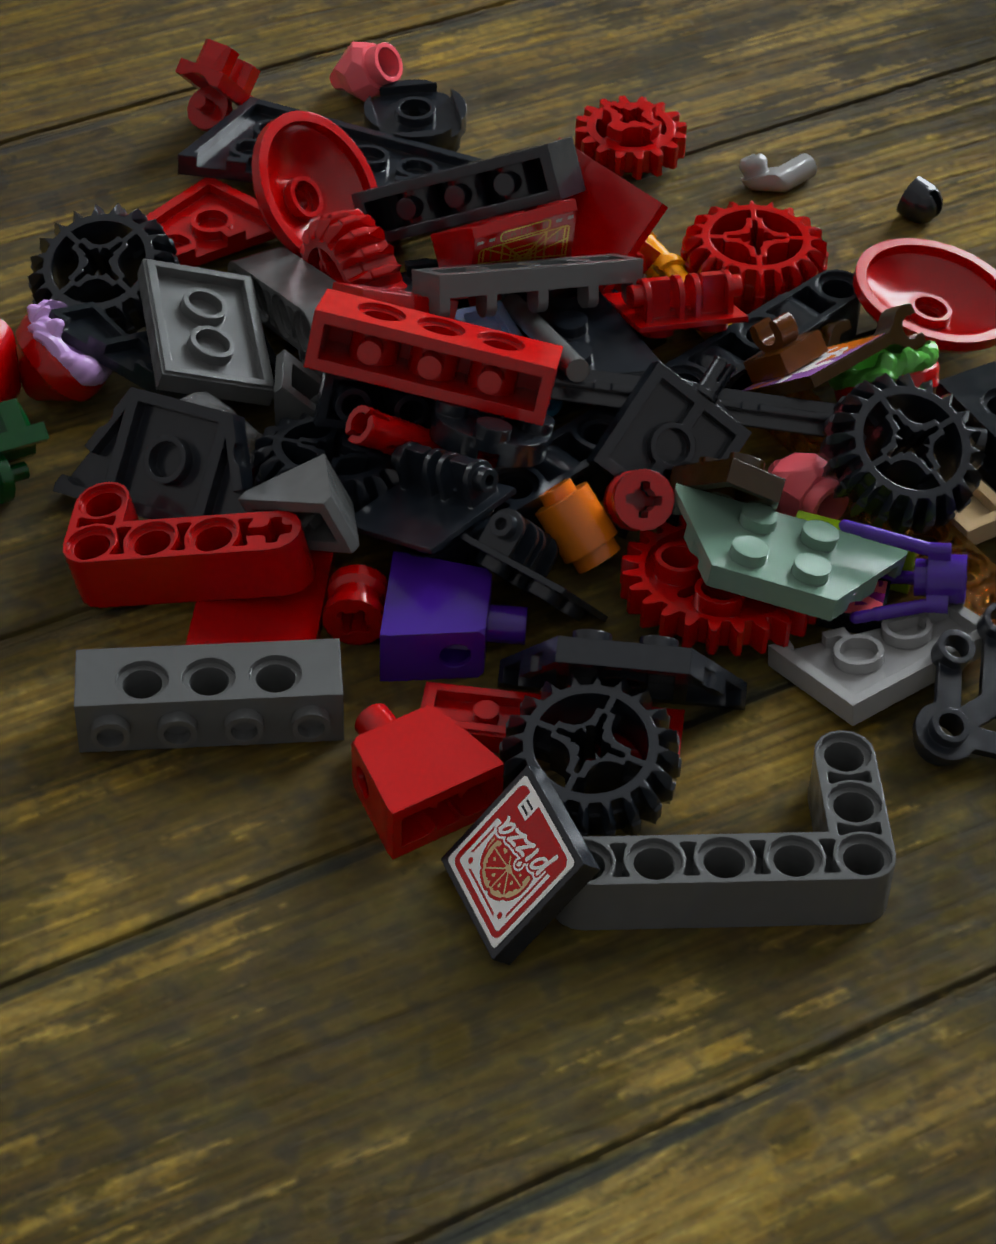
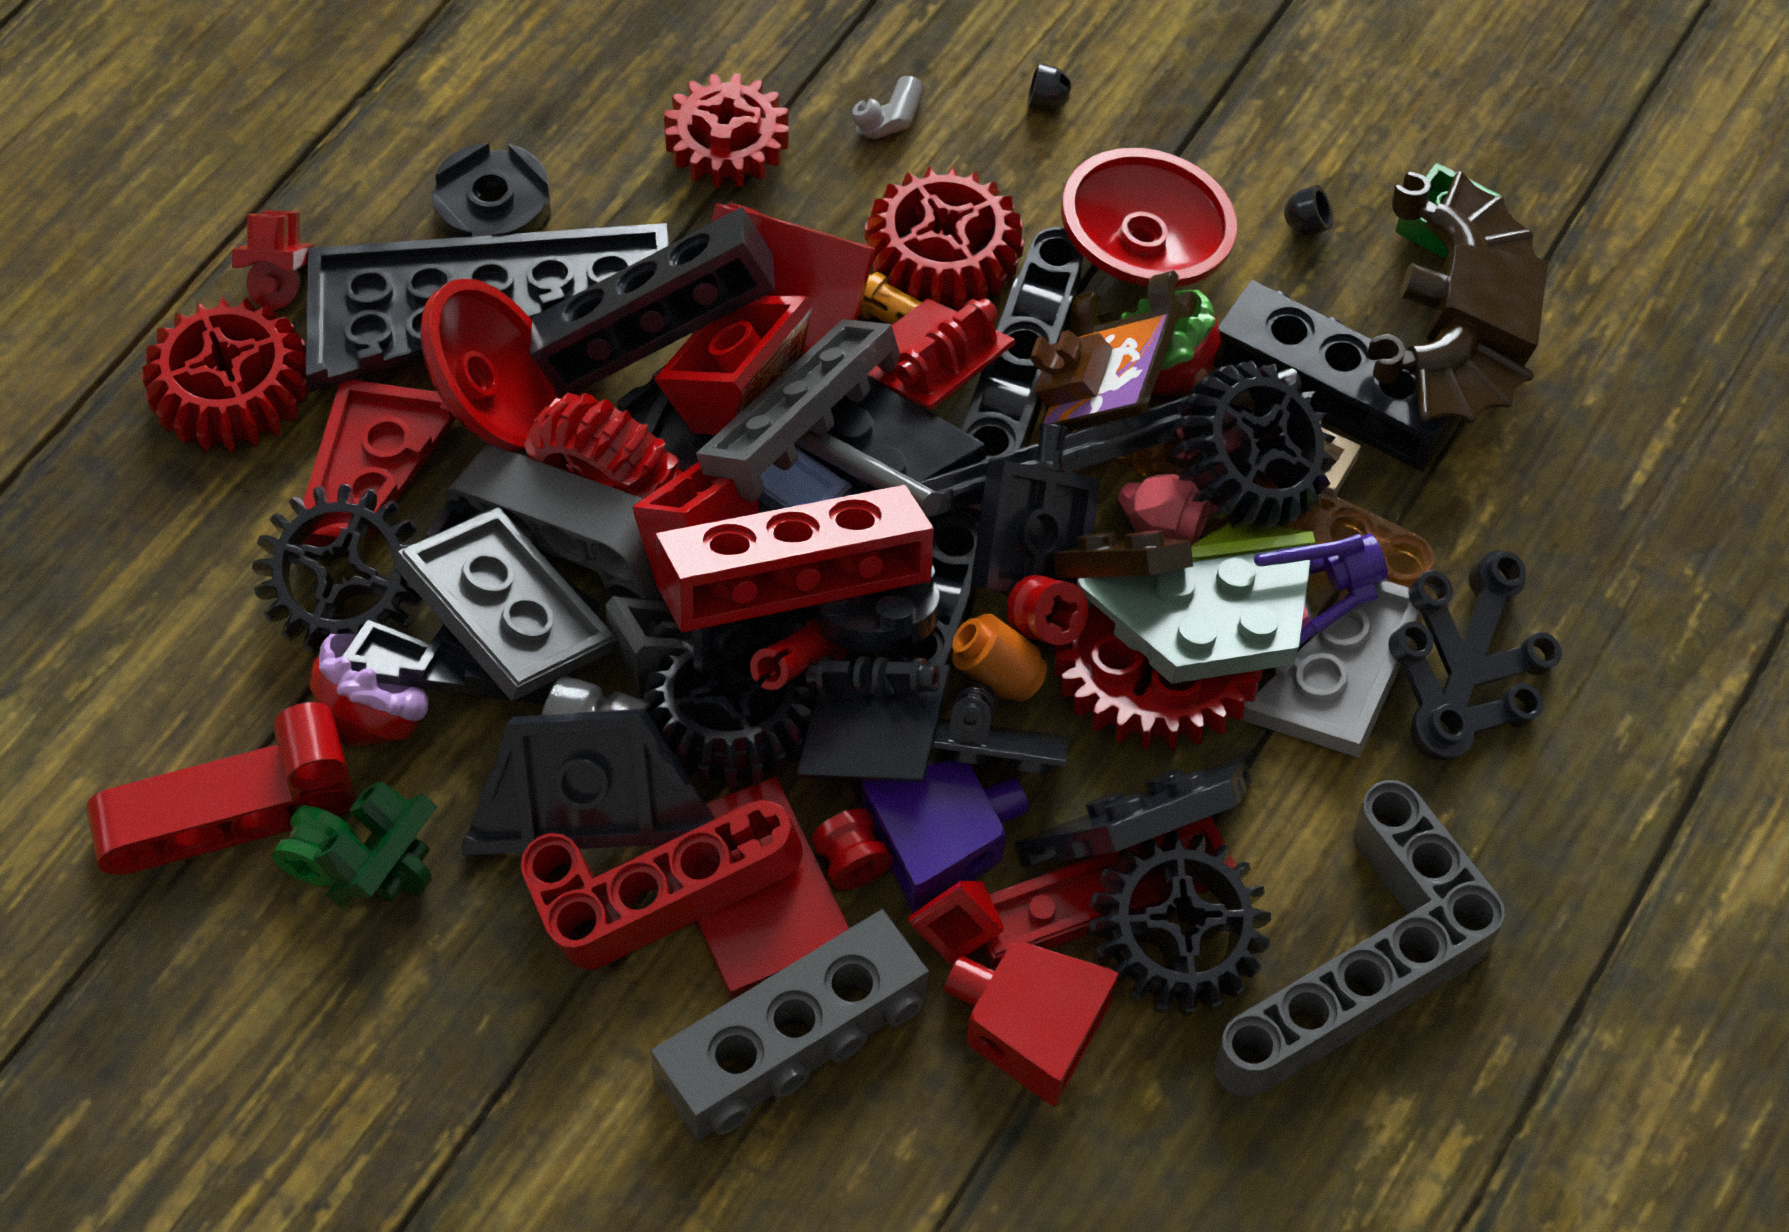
camera: 30 degrees left, 15 degrees up
dark grey slope [238,453,360,553] -> none
coral rock [330,41,403,102] -> none
tile [441,765,600,965] -> none
none -> red gear [142,296,309,453]
none -> red slope [908,881,1004,966]

